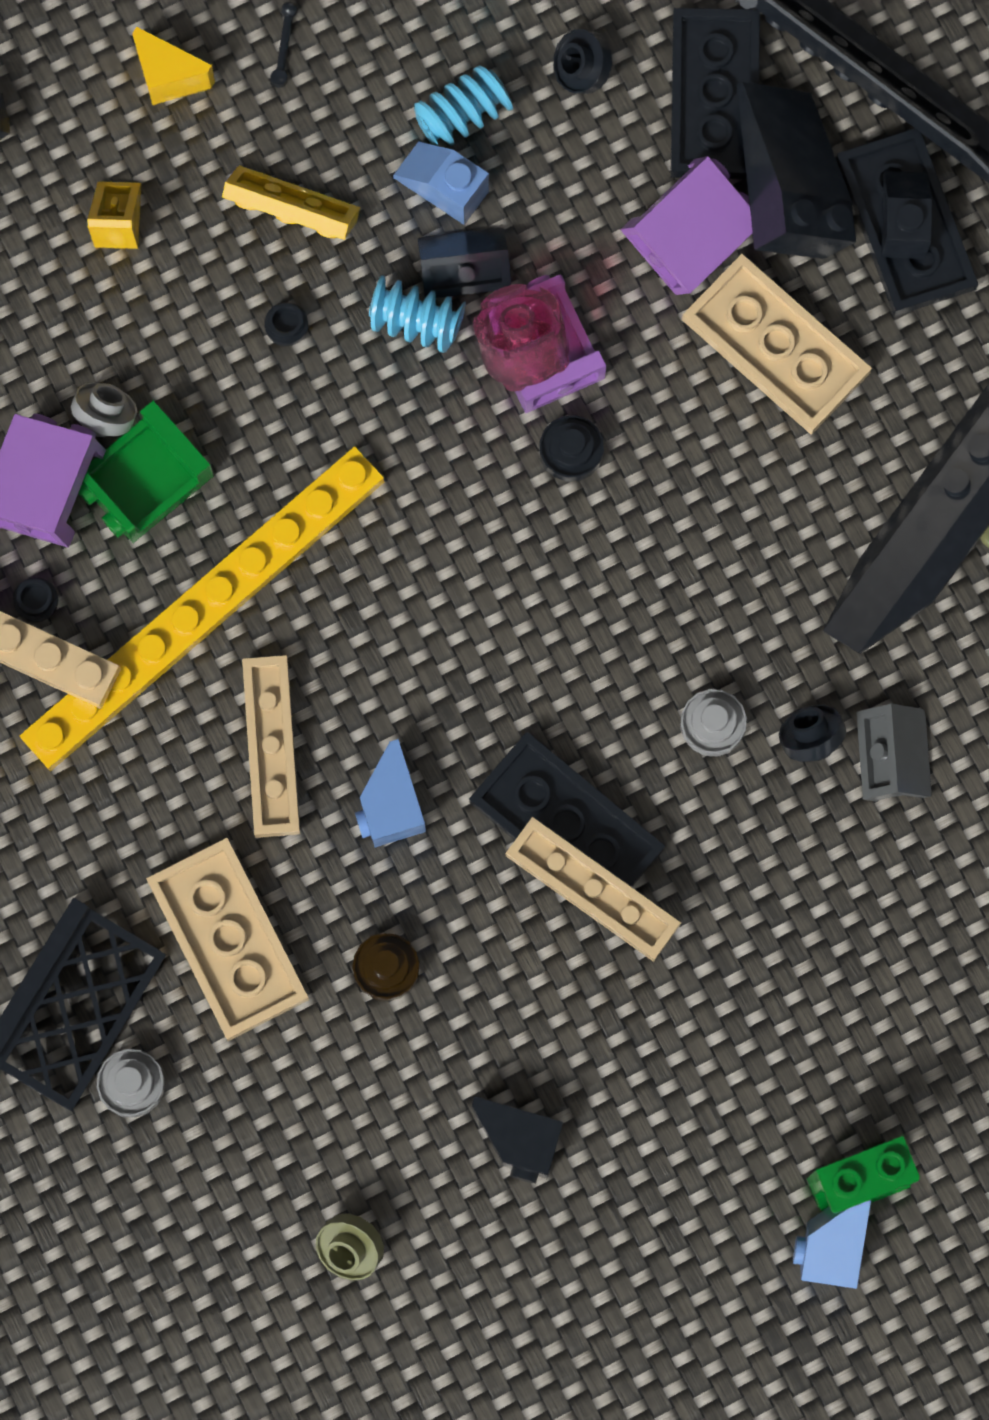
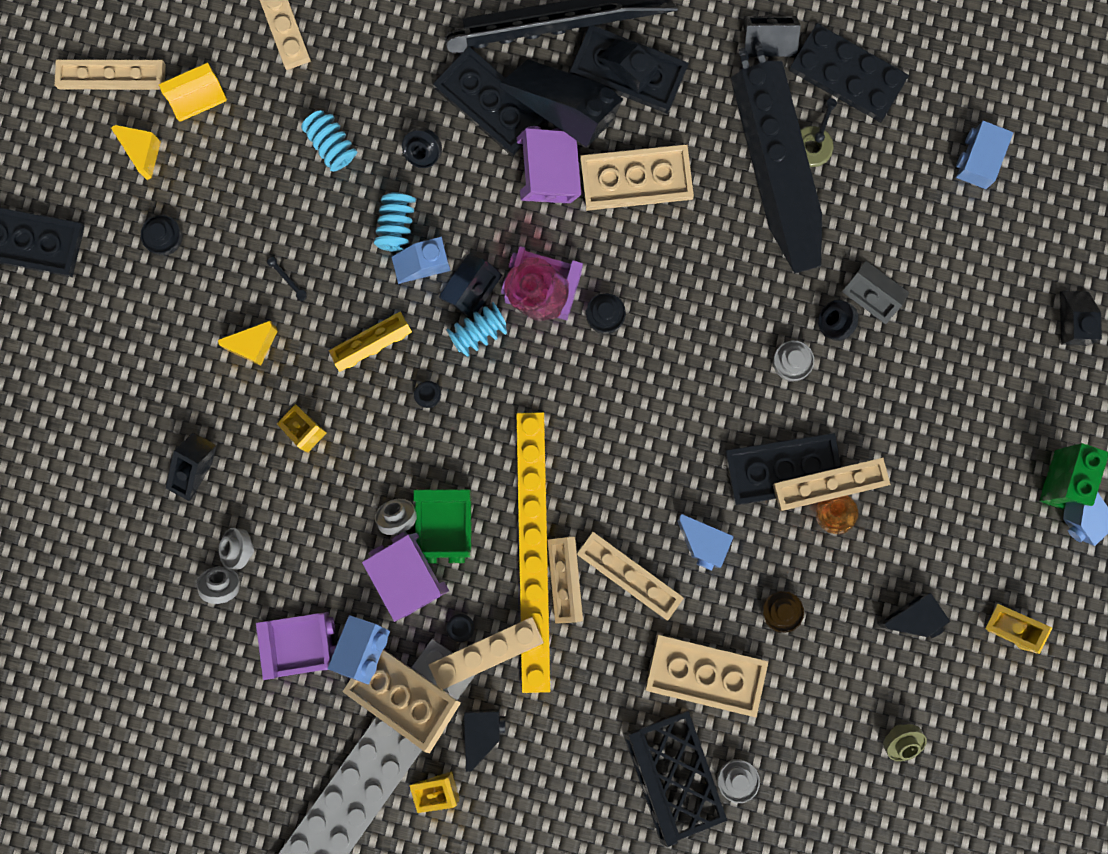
camera: 50 degrees left, 5 degrees up
none -> tan plate [548,537,583,623]
none -> clear orange plate [816,496,858,534]
none -> yellow slope [985,604,1052,654]

